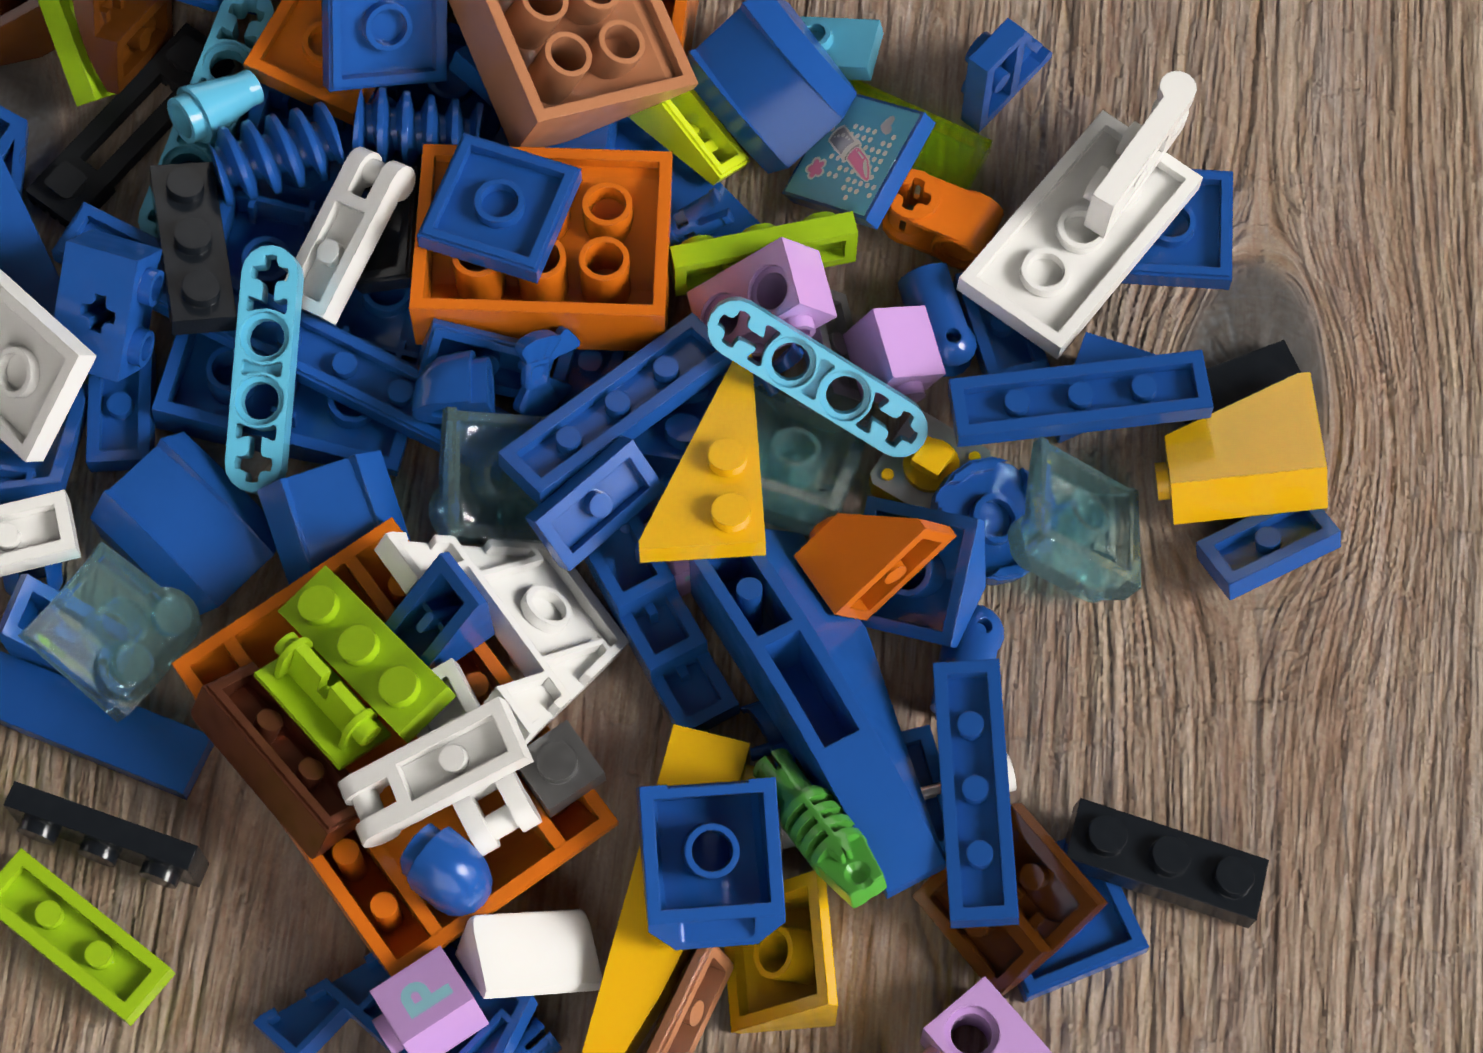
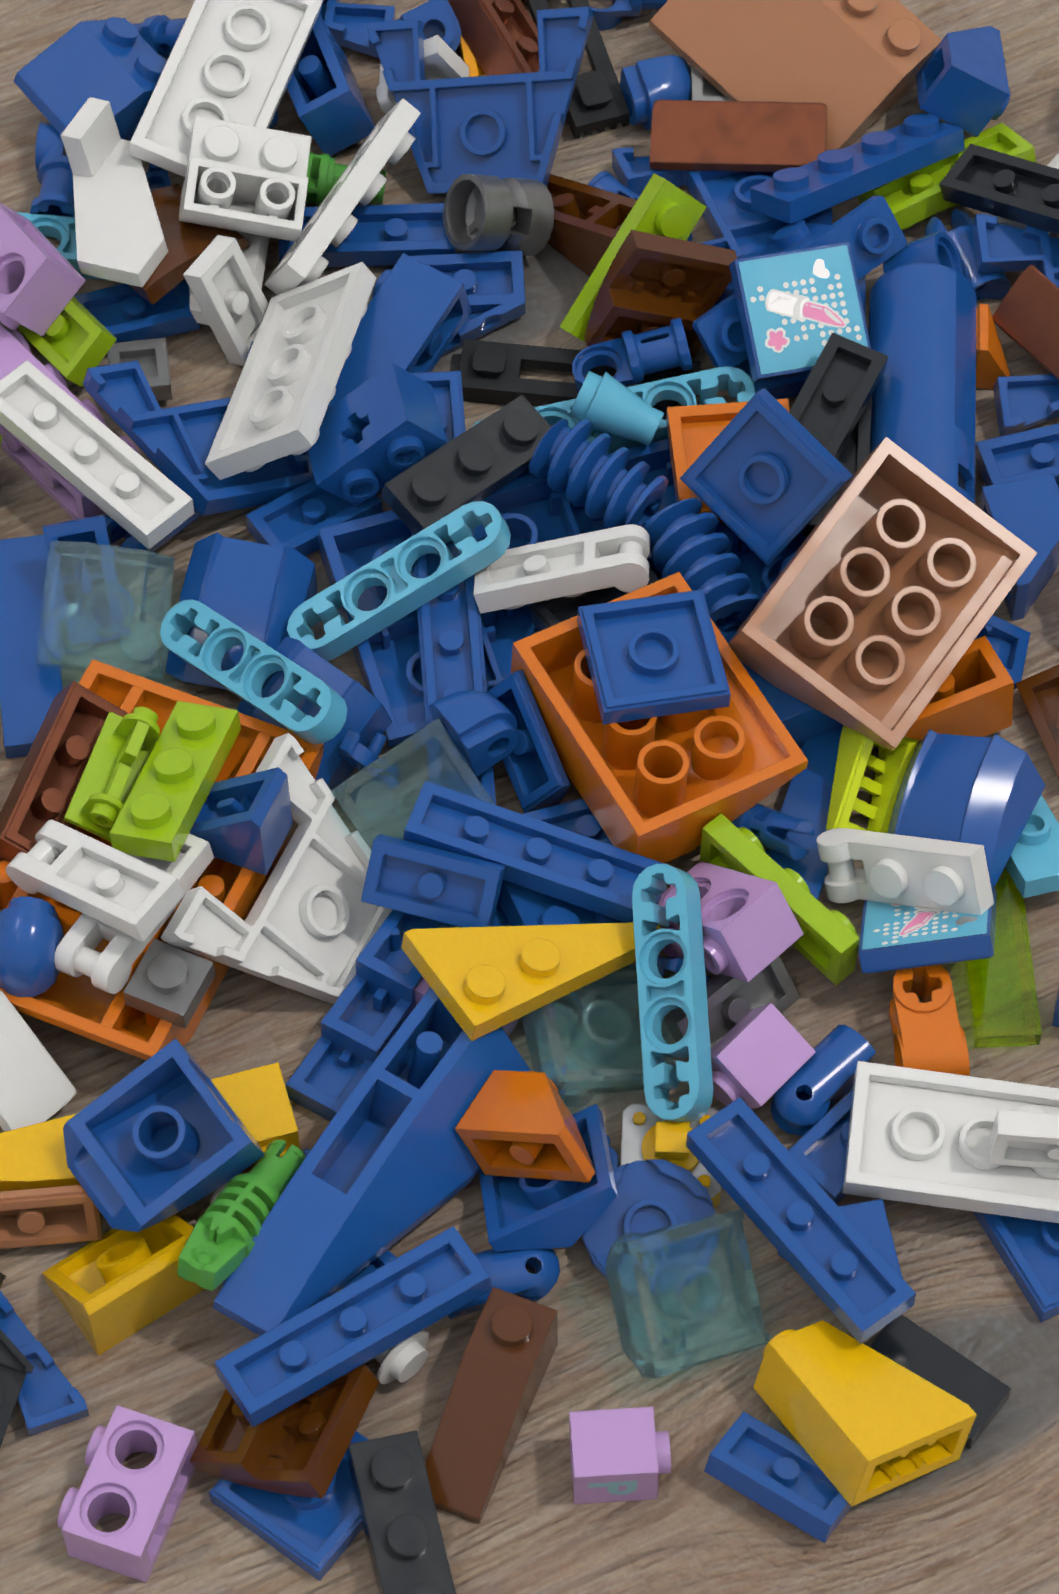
camera: 60 degrees right, 10 degrees down
blue piece [513,326,580,417] -> none
none -> medium azure beam [160,599,347,744]
none -> blue piece [339,729,403,784]
none -> reddish brown slope [425,1287,558,1524]
none -> lavender brick [569,1407,671,1504]
none -> blue connector [572,317,693,393]
none -> white plate [816,828,994,915]

